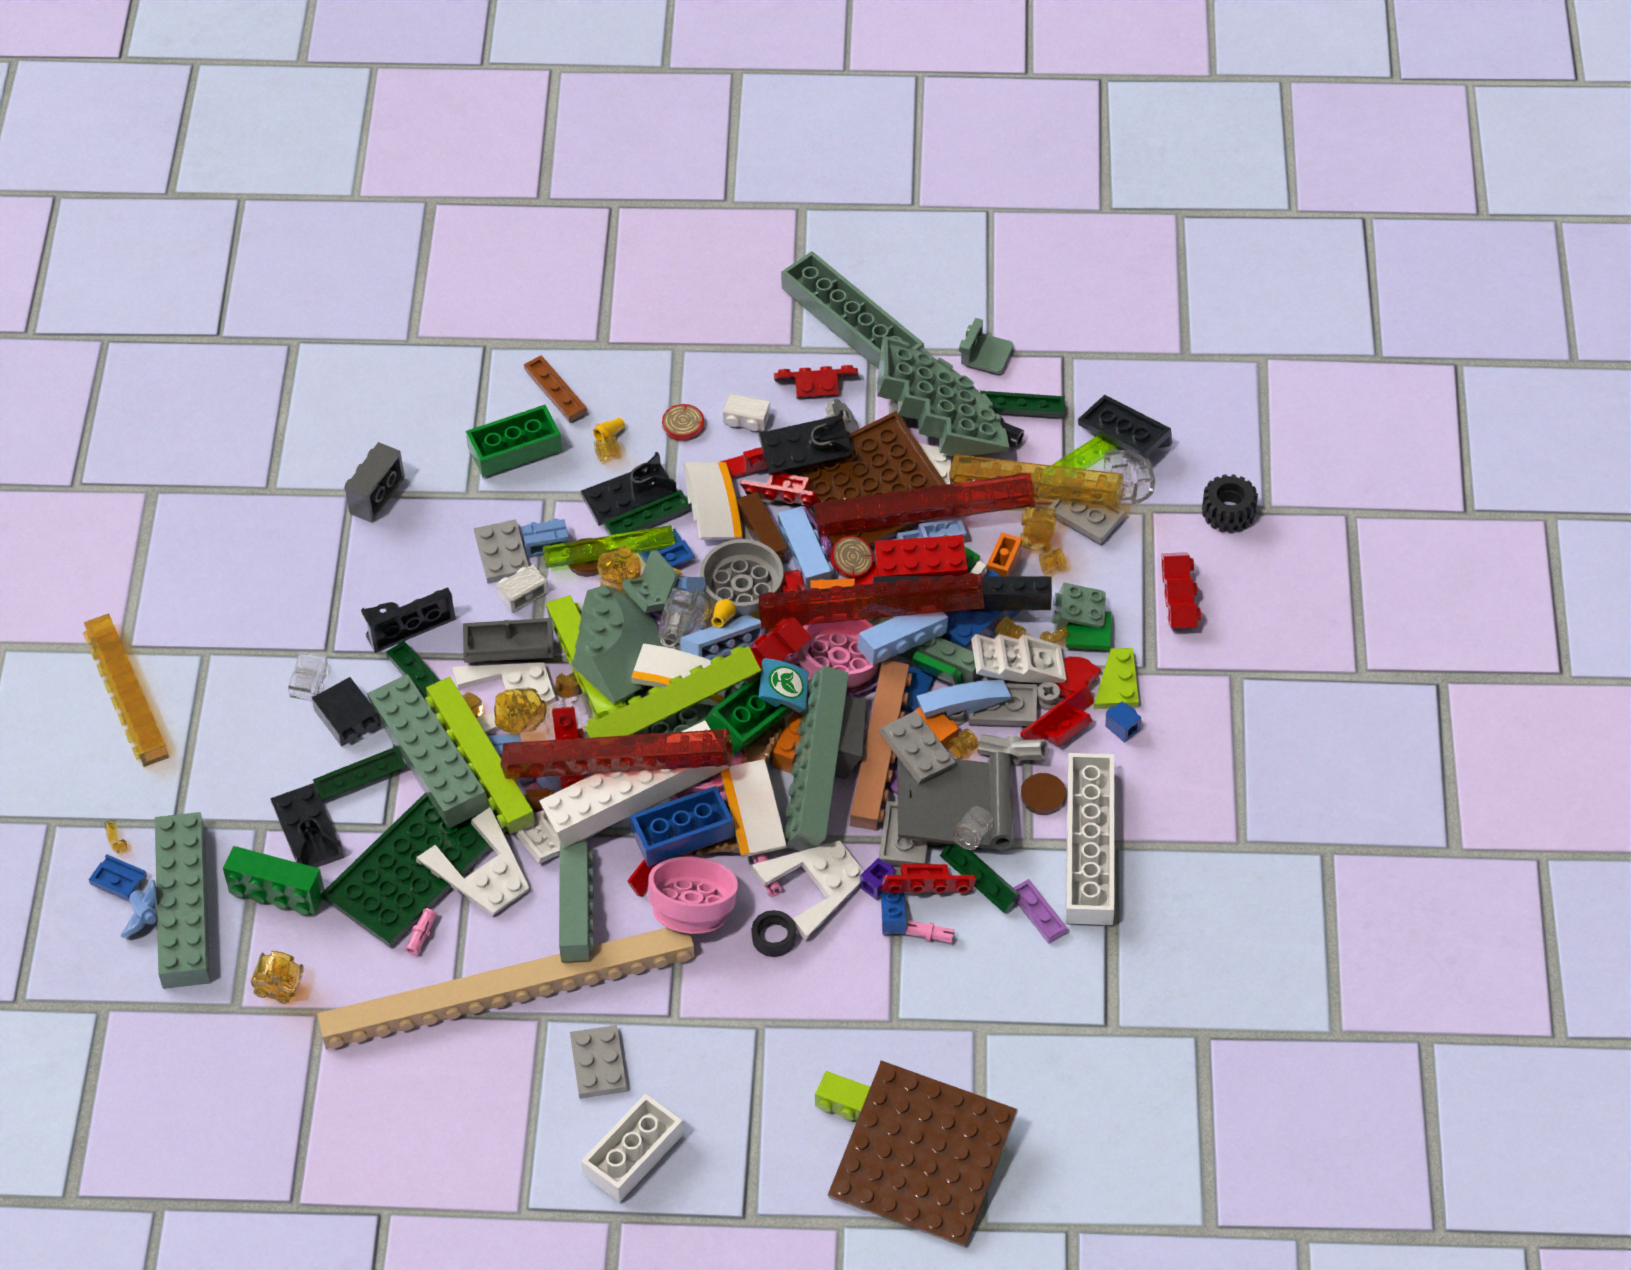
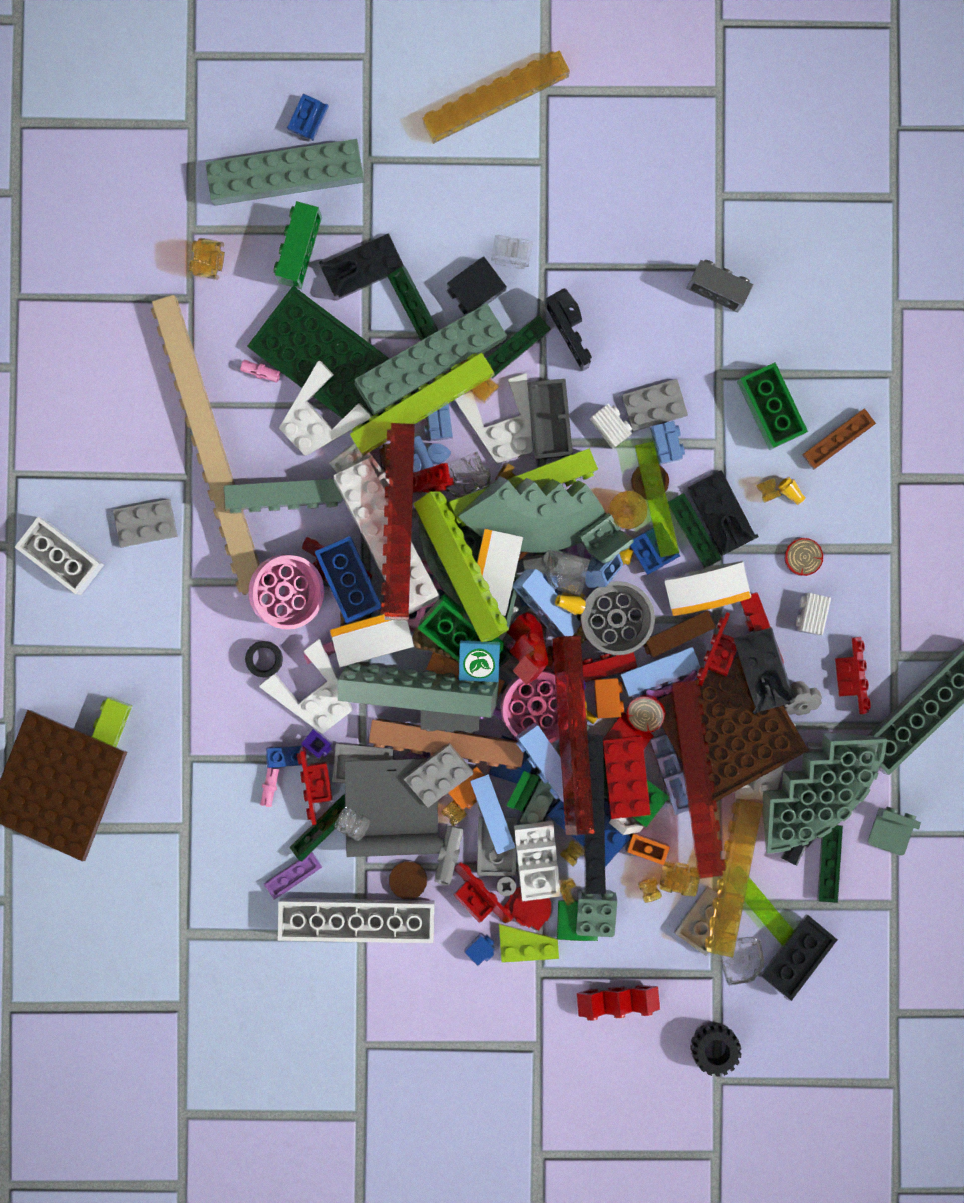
camera: 85 degrees right, 35 degrees up
clear yellow arm [104,820,127,853] -> none
medium blue plant [121,880,157,938] -> none
clear yellow brick [494,687,547,734] -> none

